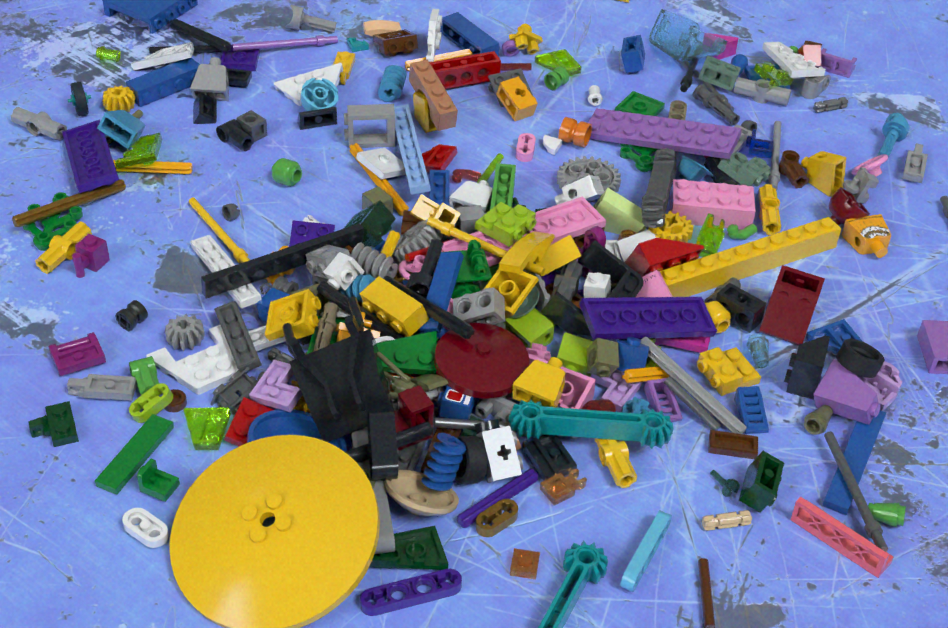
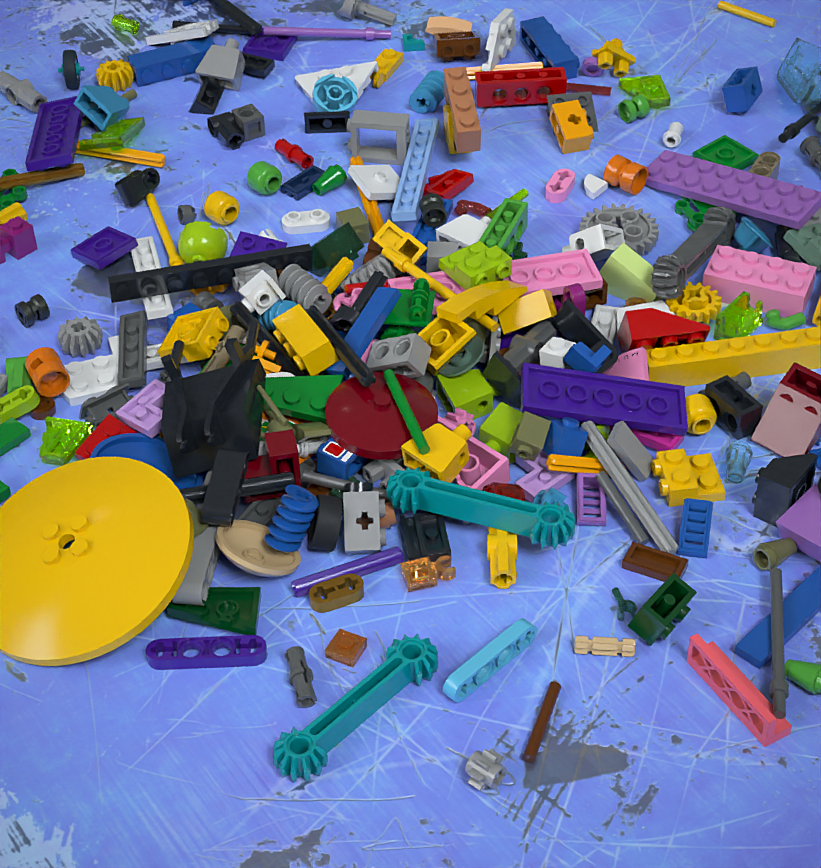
camera: 20 degrees right, 0 degrees up
none -> orange wheel [25,347,70,397]
none -> dark purple tile [70,226,139,270]
none -> black piece [114,168,160,207]
none -> lime cylinder [178,221,229,264]
none -> yellow head [204,190,240,226]
none -> red pin [275,138,314,169]
none -> dark blue tile [280,165,325,201]
none -> white plate [282,209,330,234]
none -> dark grey pin [285,646,317,708]
none -> green cone [312,164,347,196]
none -> green bar [383,369,430,455]
none -> pearl dark grey wheel [419,193,447,227]
none -> blue panel [563,342,612,373]
none -> light grey tile [607,421,654,482]

